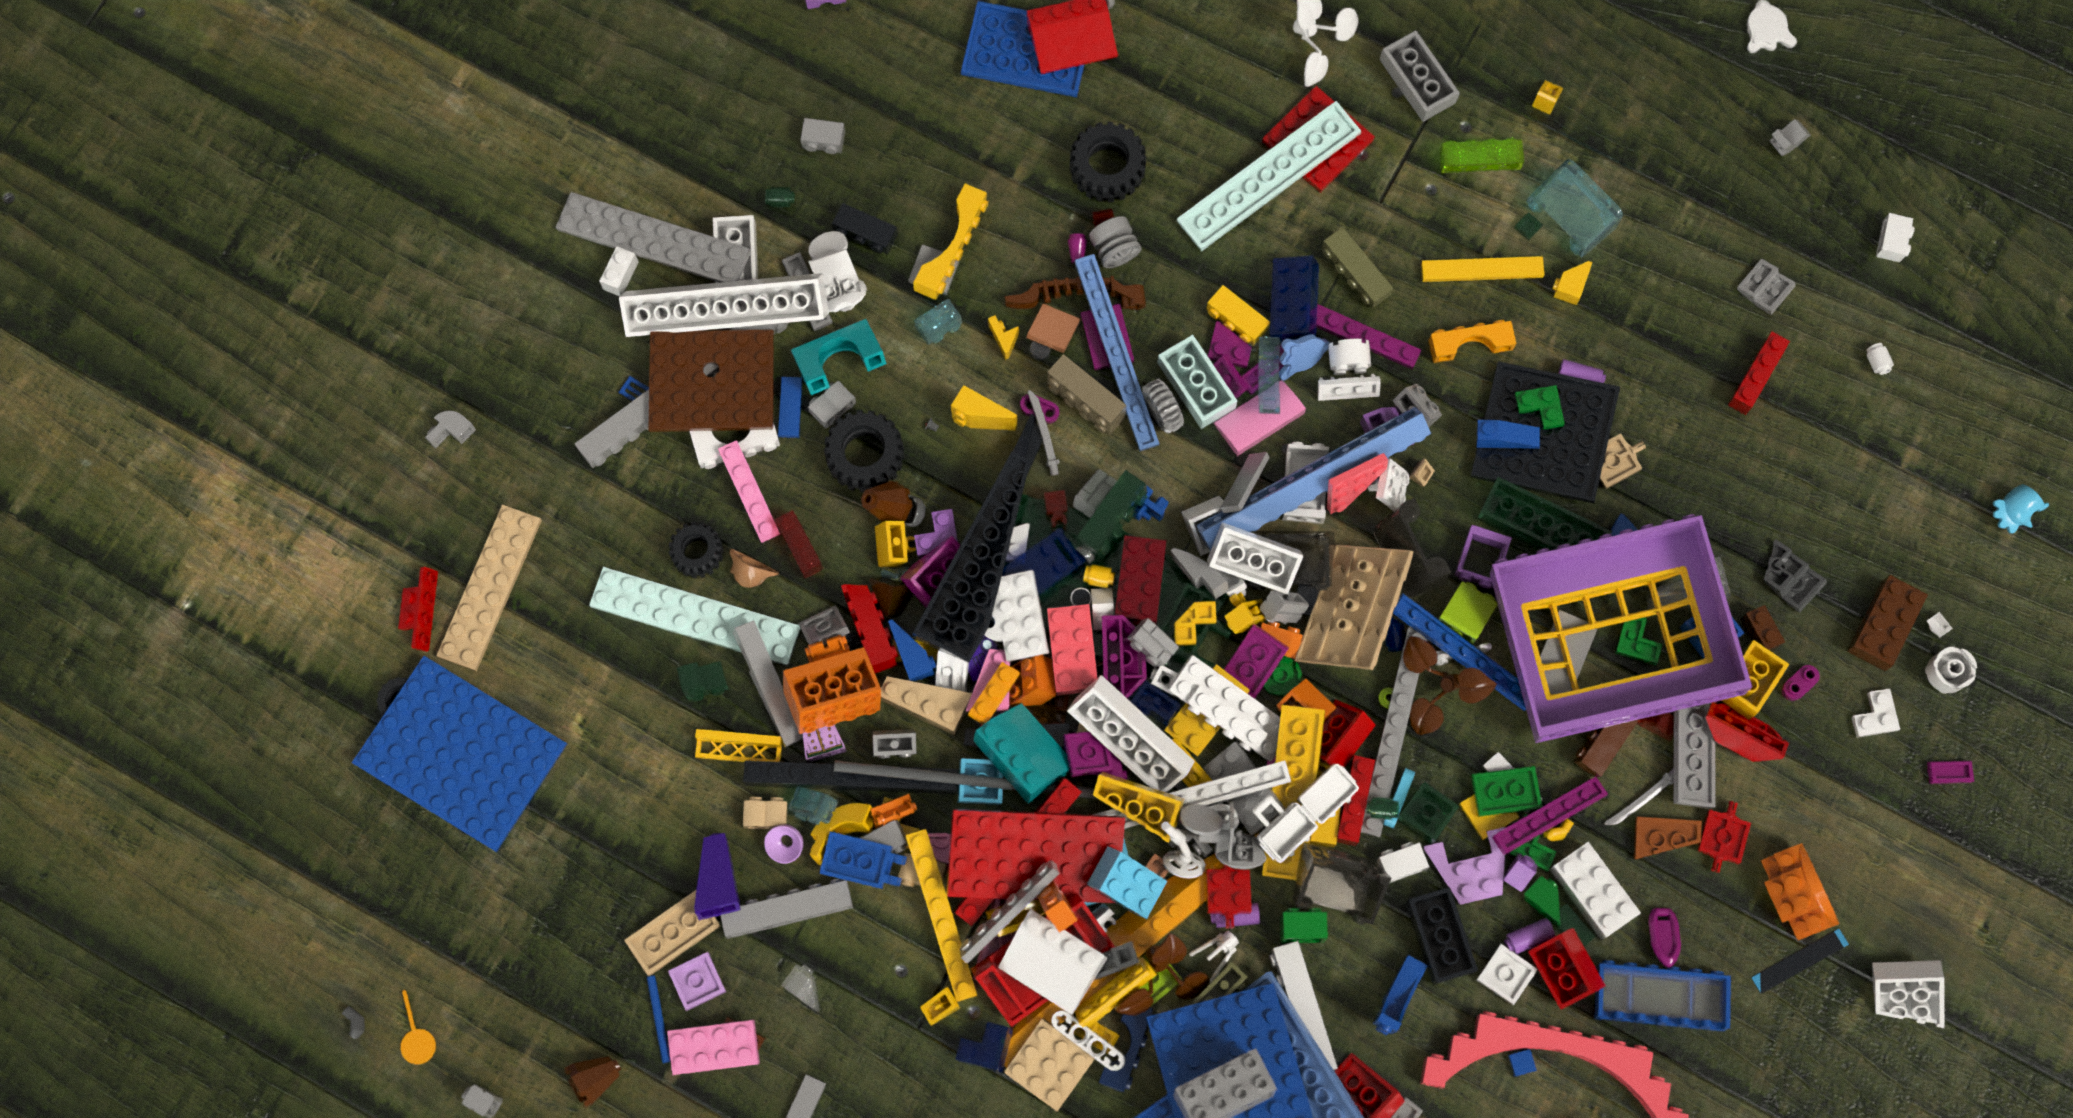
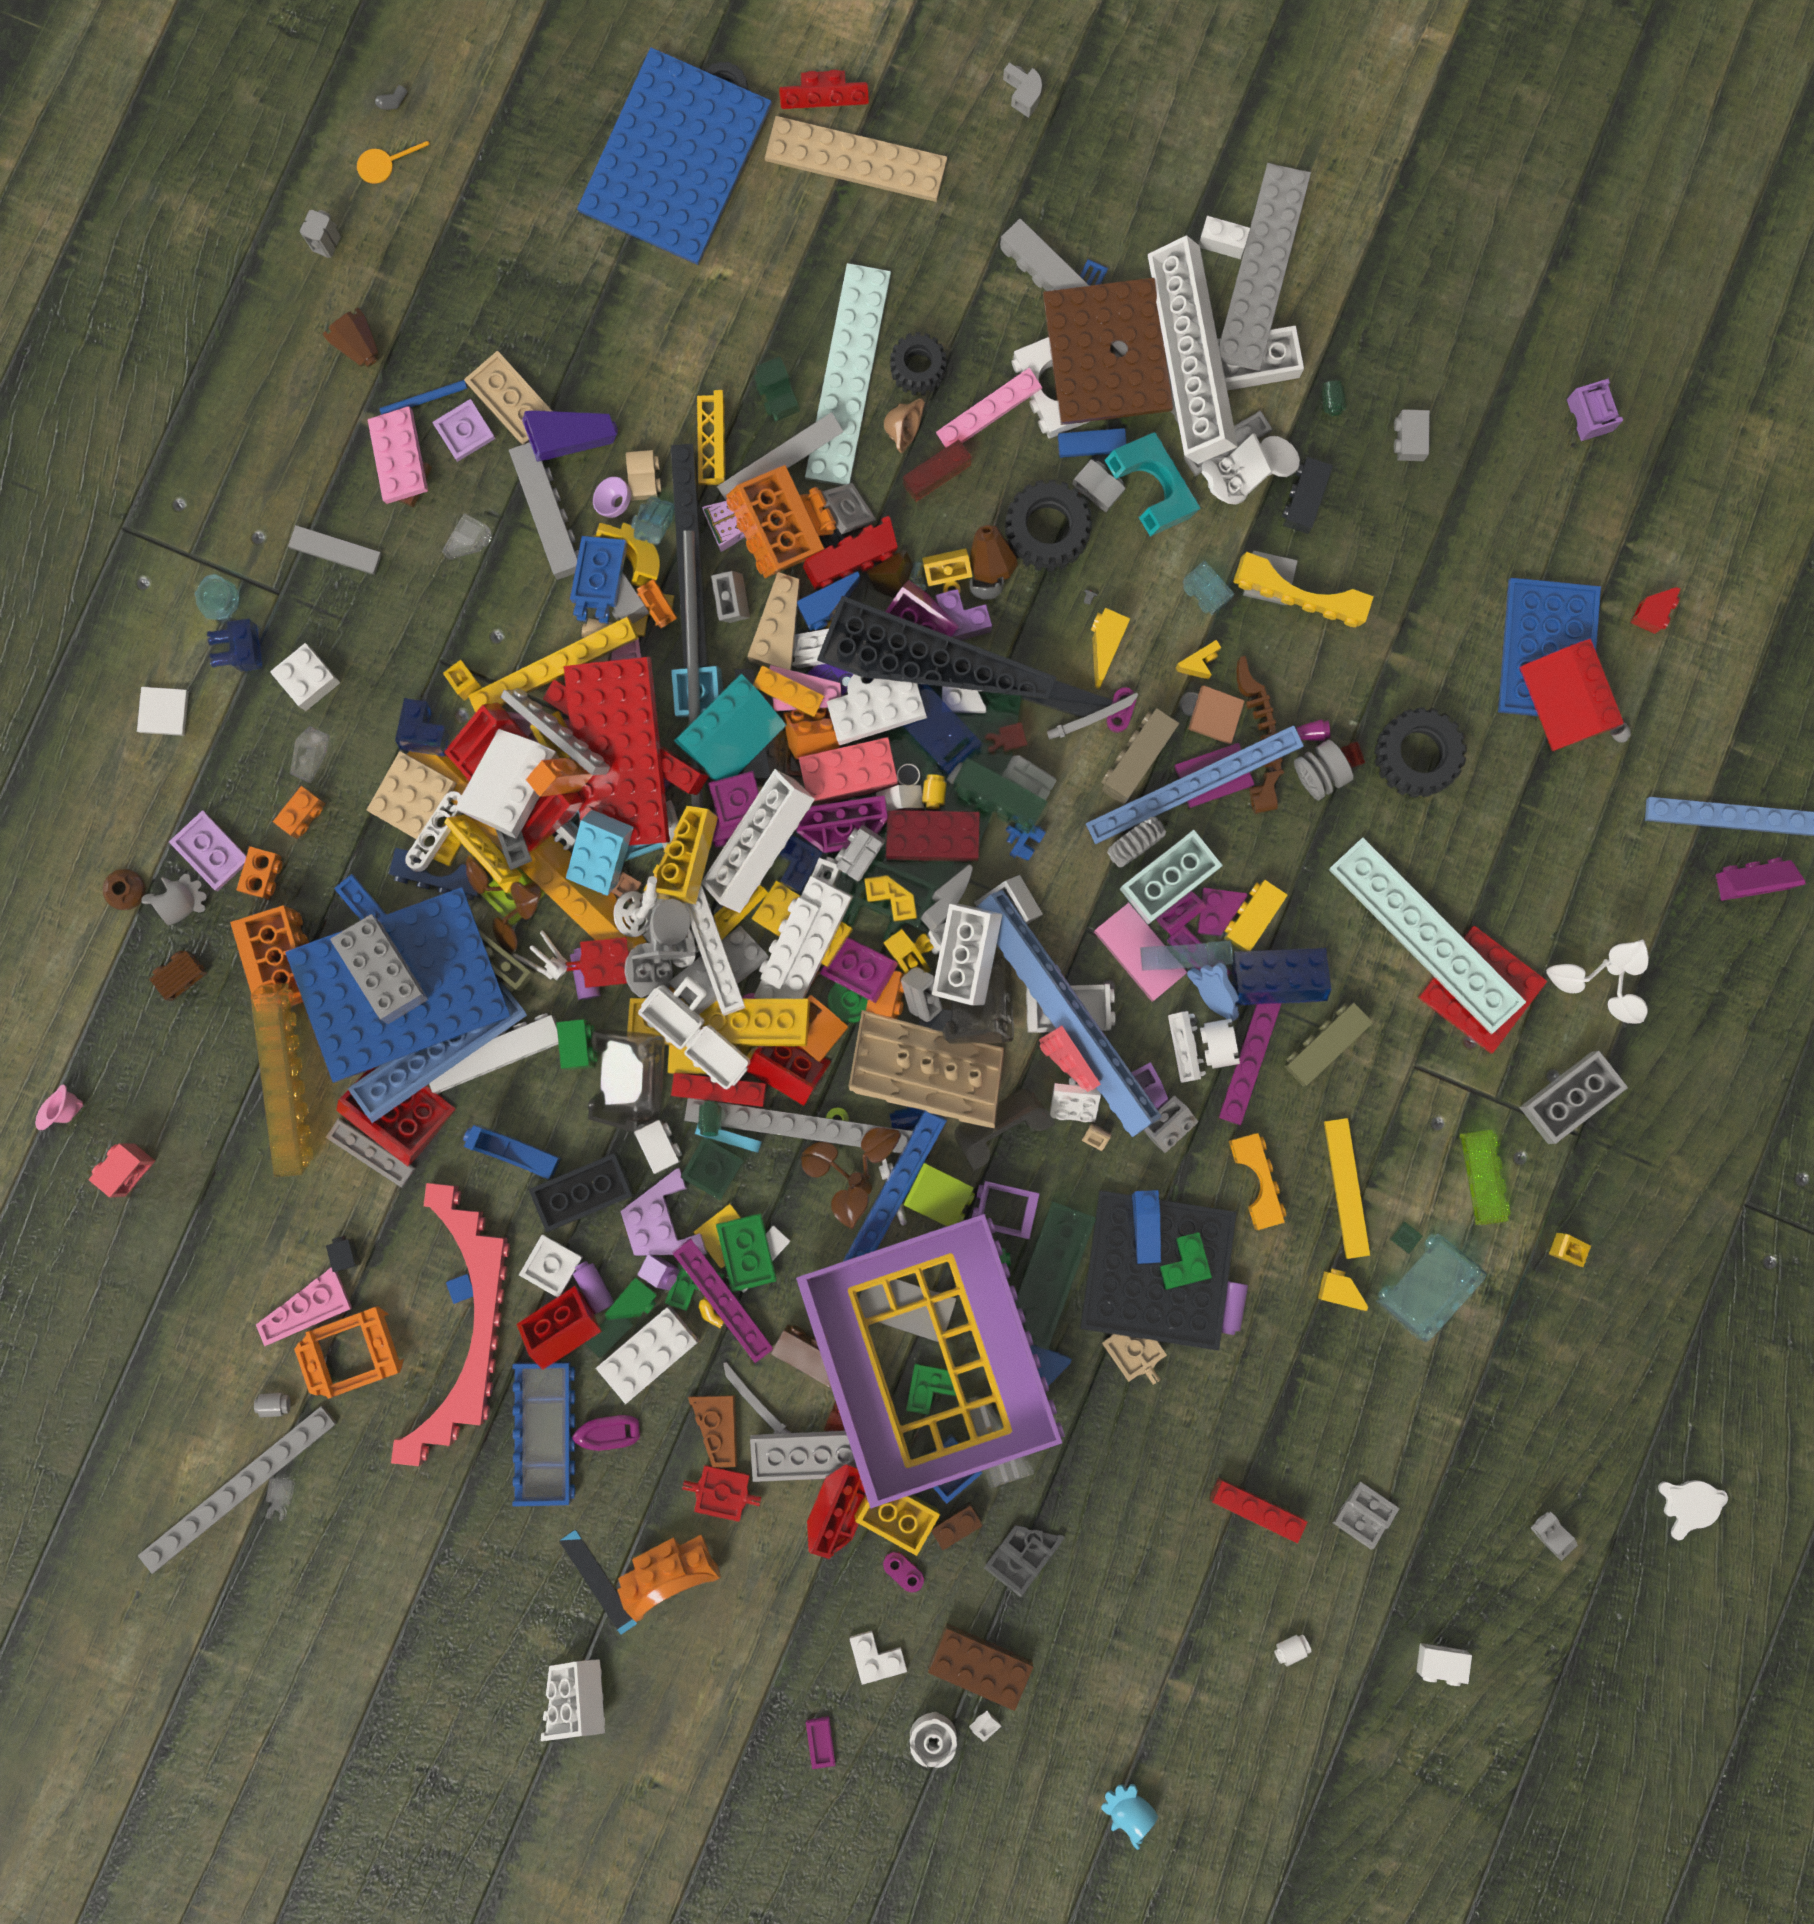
camera: 85 degrees right, 10 degrees up
light grey tile [1220,452,1270,513] -> none

